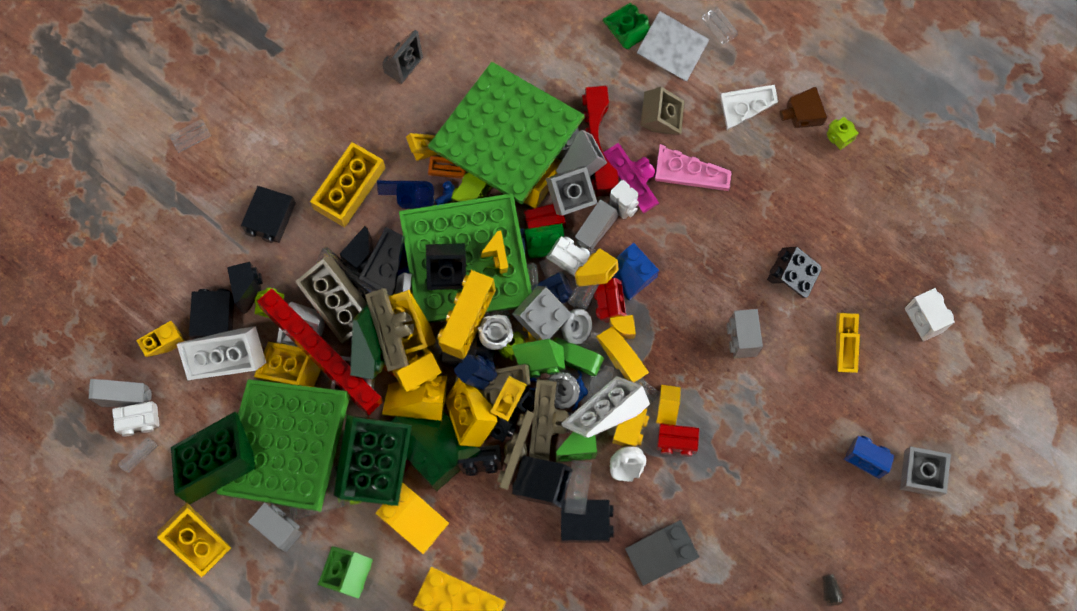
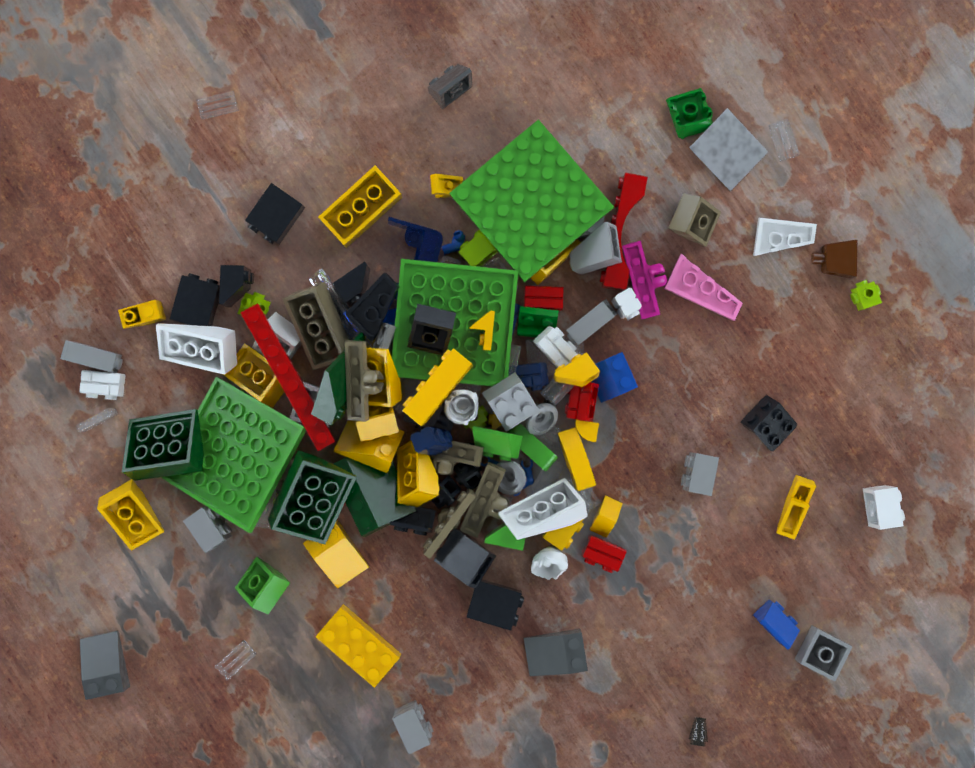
camera: 15 degrees right, 15 degrees up
orange tile [428,156,466,179] -> none
yellow slope [490,376,526,421] -> none
light grey brick [545,166,598,216] -> none
clear tile [565,460,592,515] -> none

